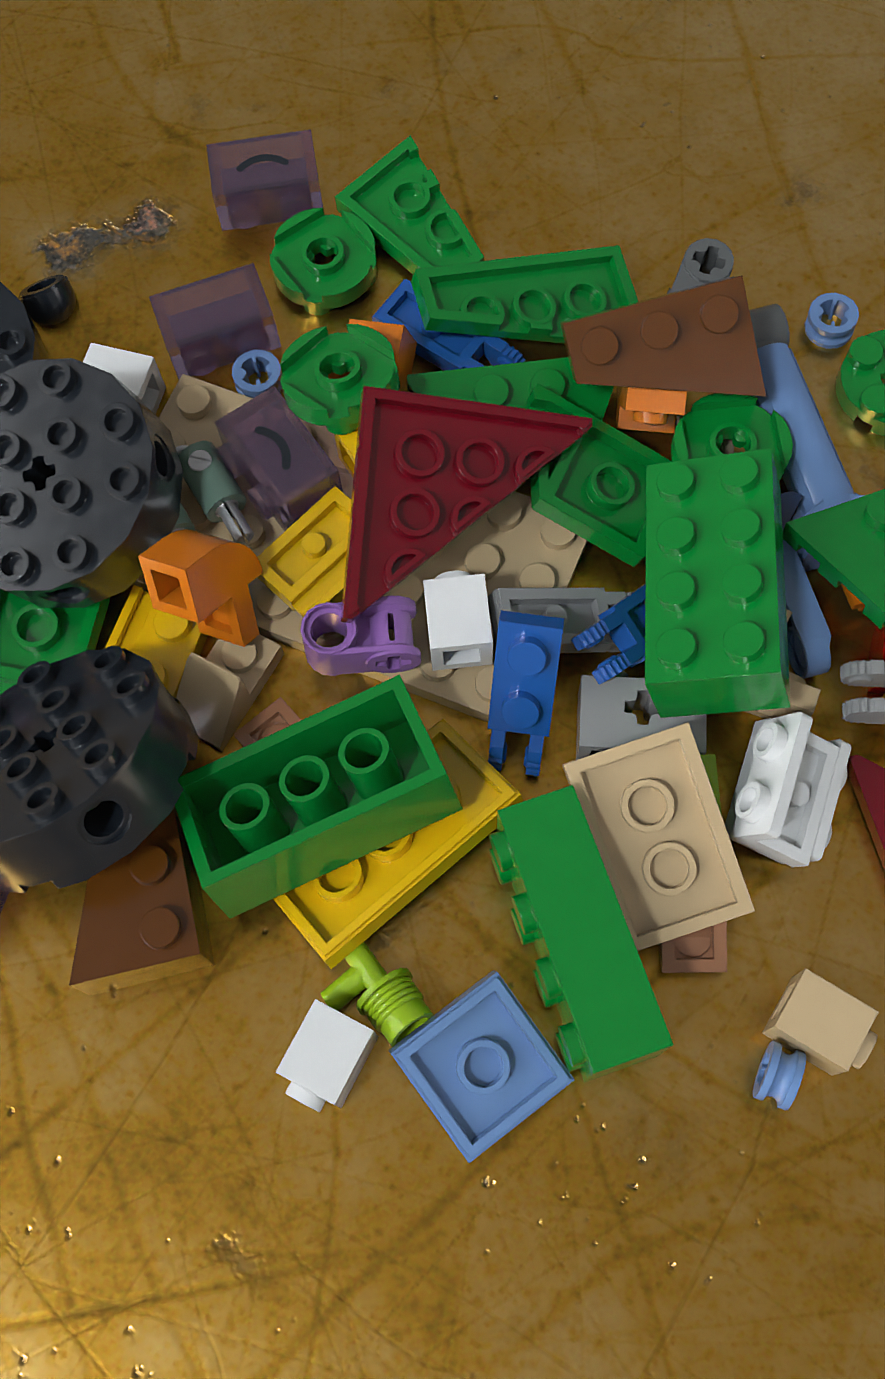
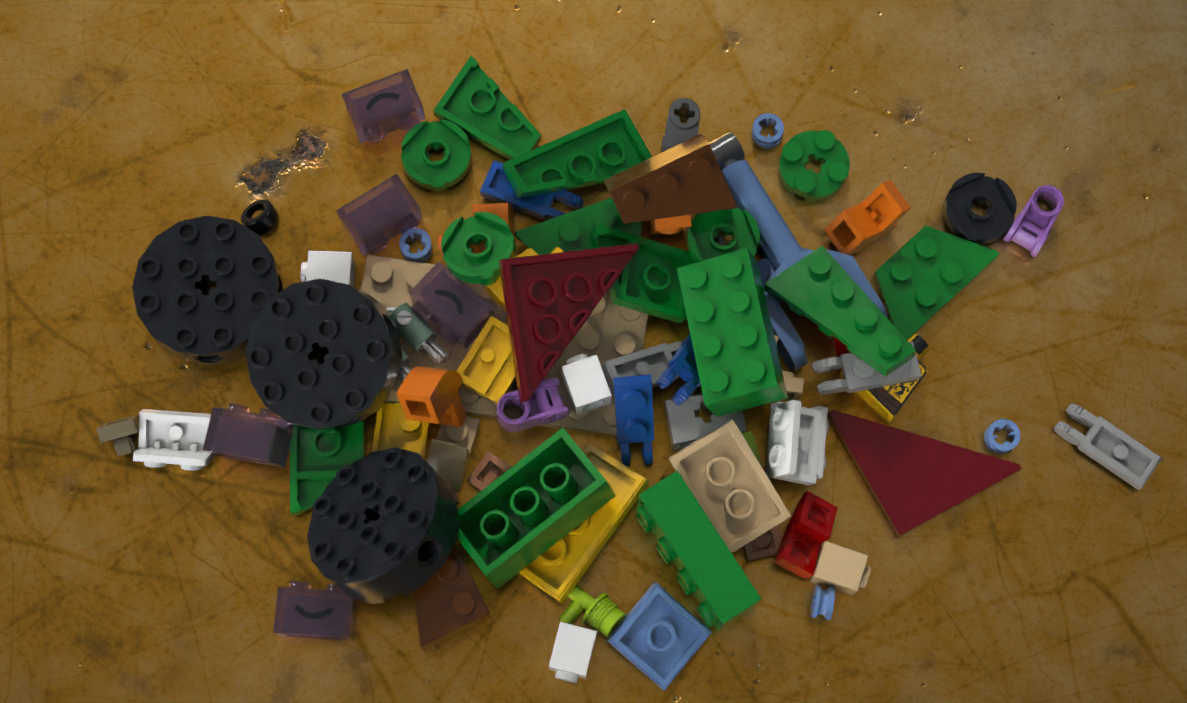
camera: 20 degrees left, 5 degrees up
none -> red slope [774,491,838,579]

